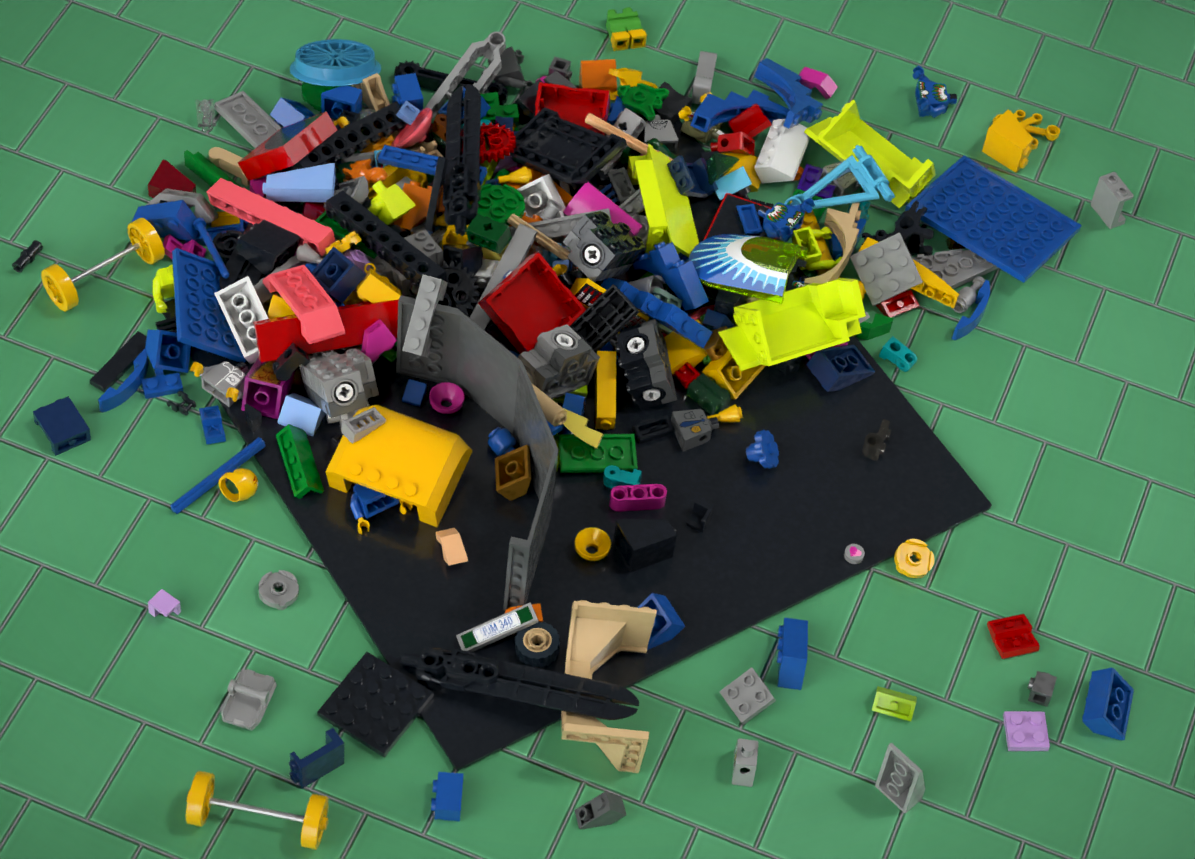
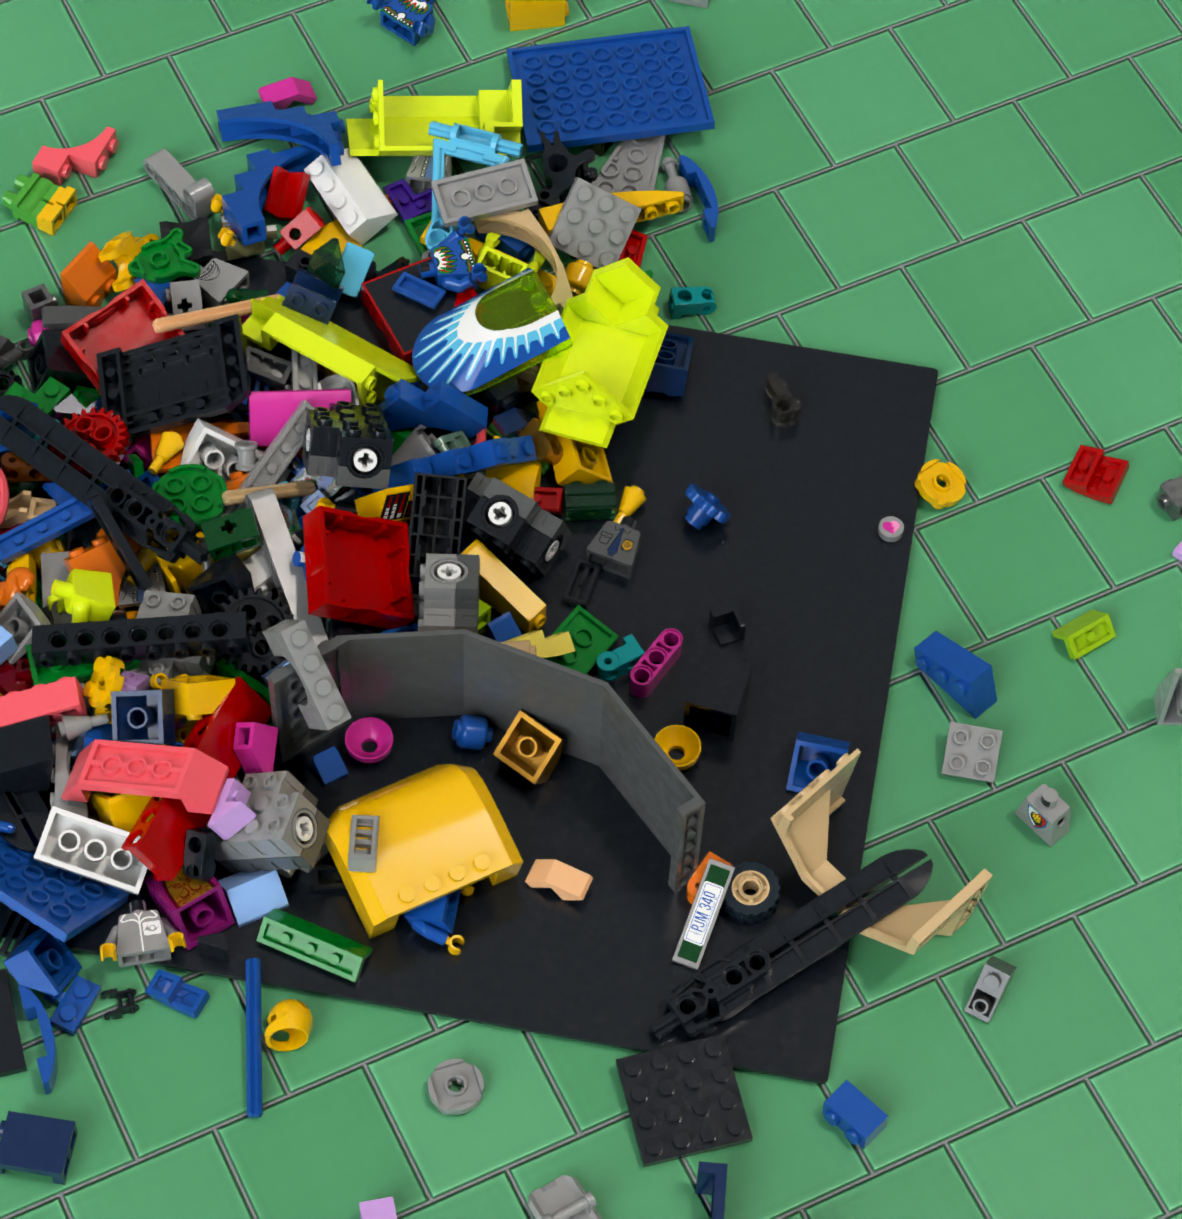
camera: 45 degrees left, 5 degrees up
none -> coral arch [32,126,119,186]
none -> lavender slope [207,778,256,840]
none -> light grey plate [431,158,538,228]

